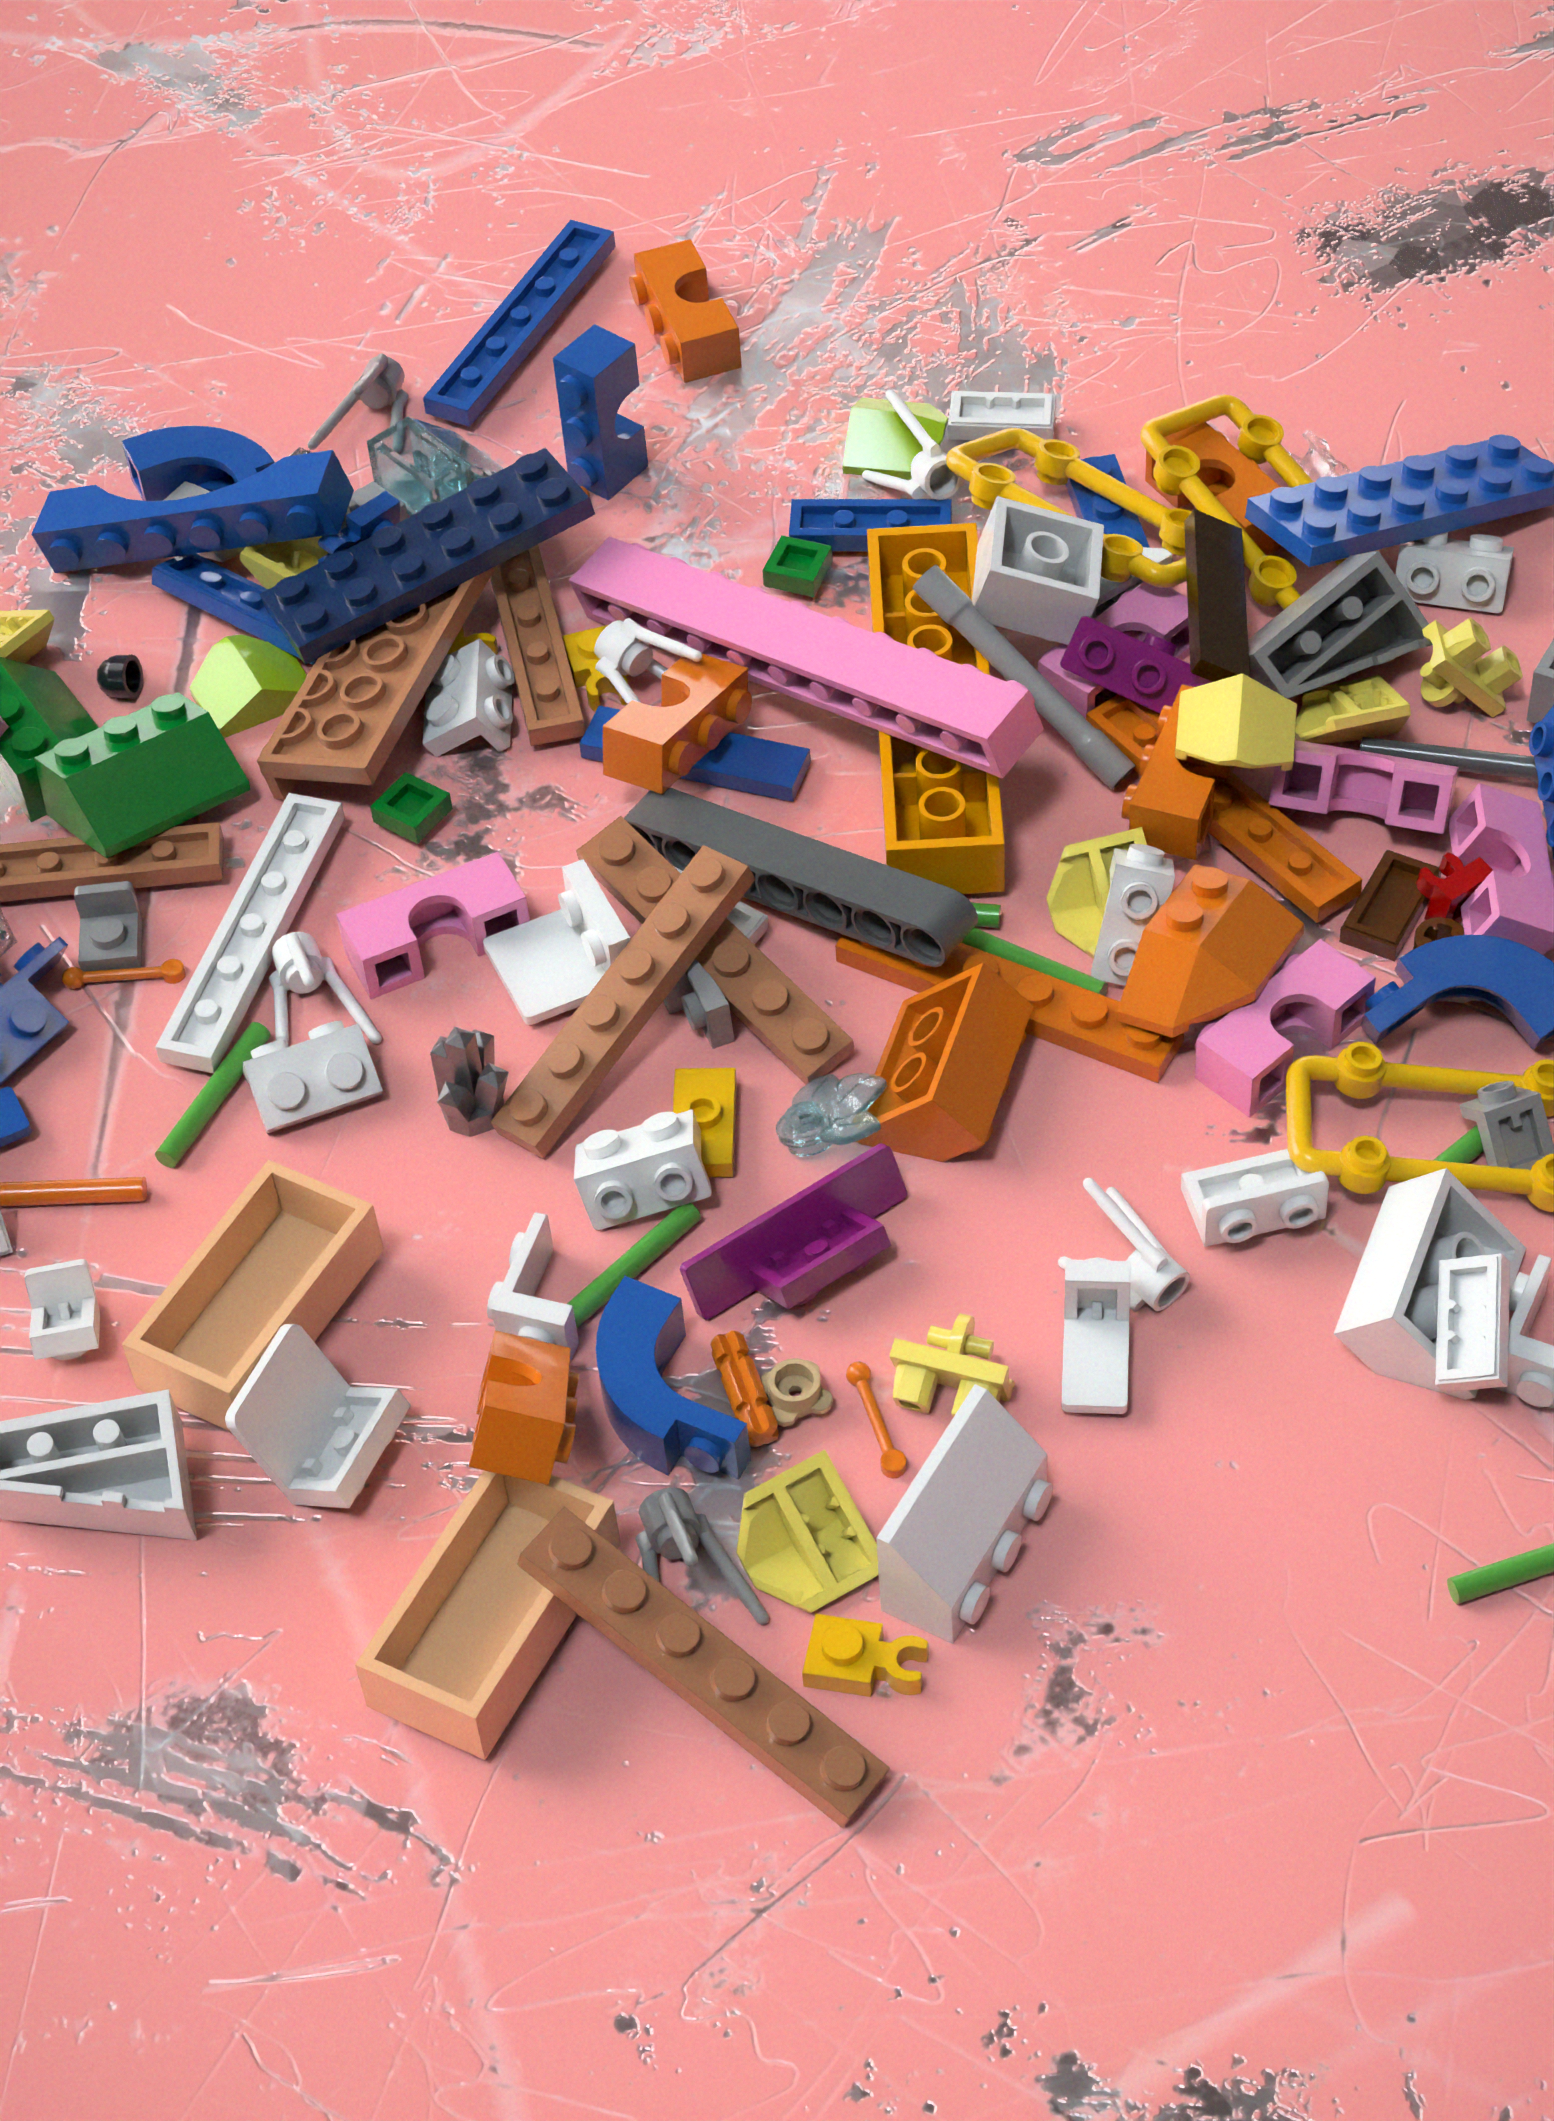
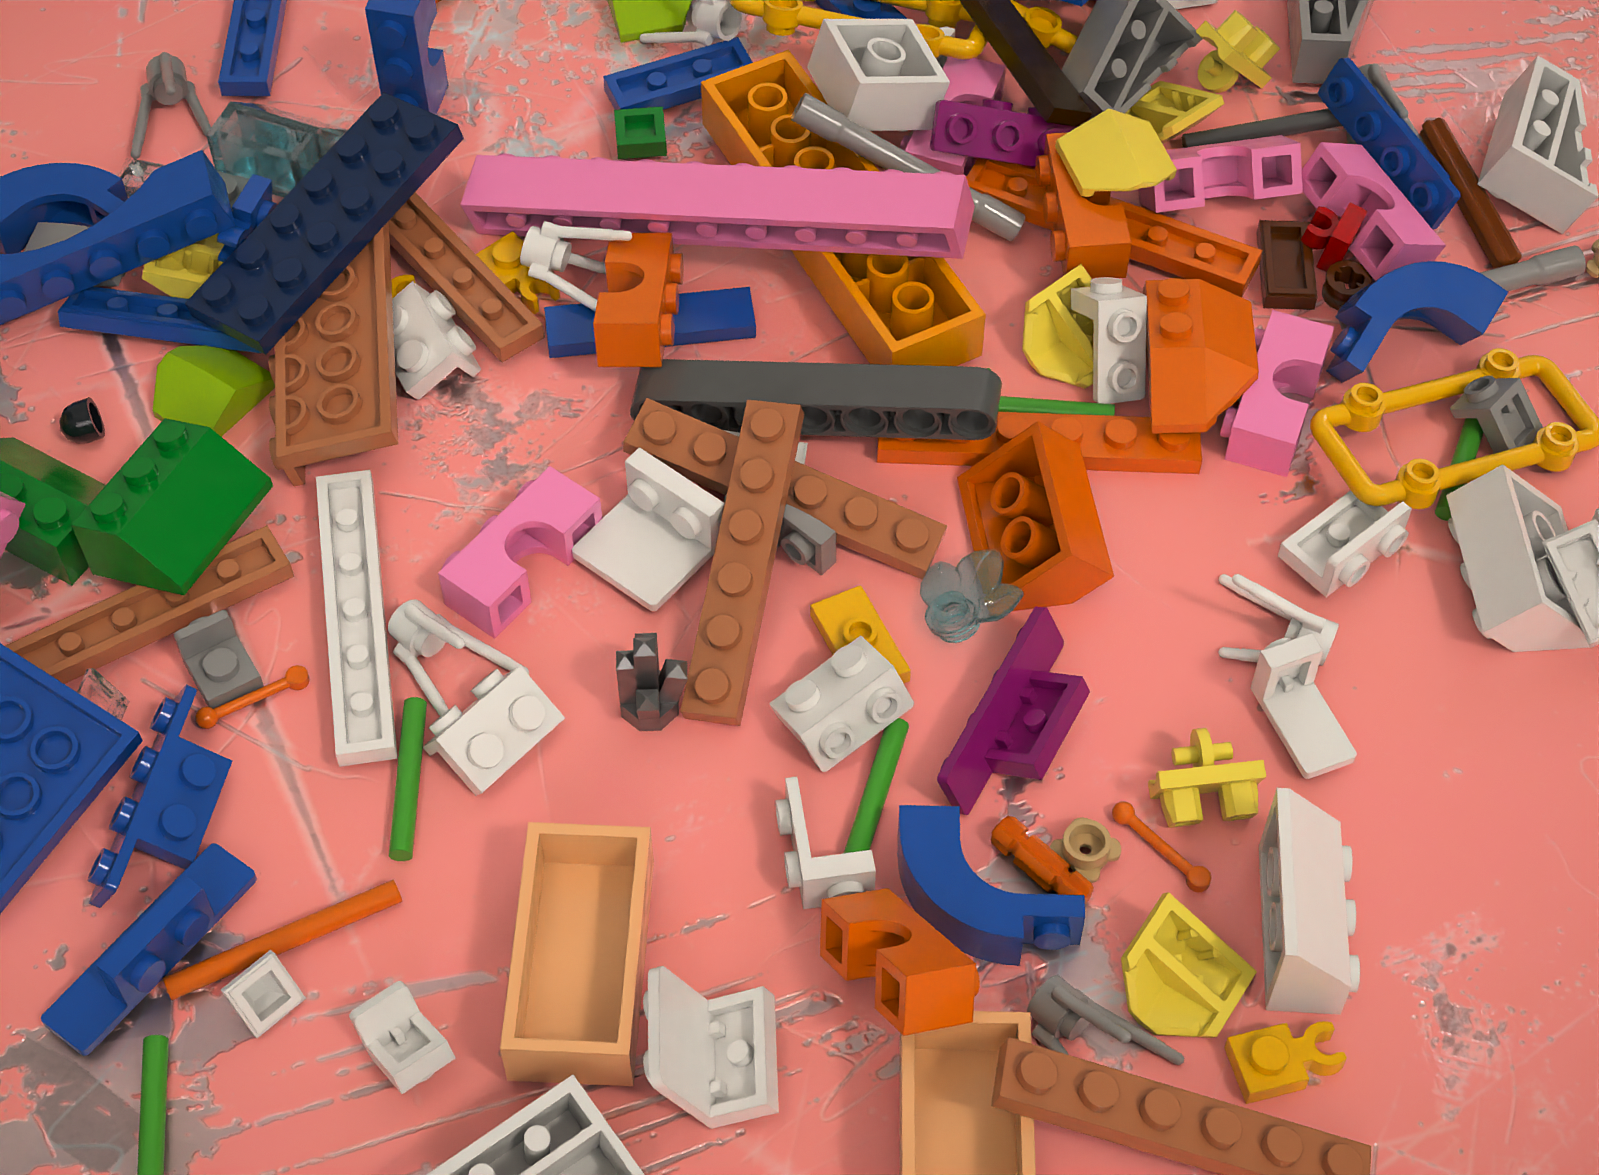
camera: 30 degrees left, 5 degrees up
green plate [370,772,453,844] -> none

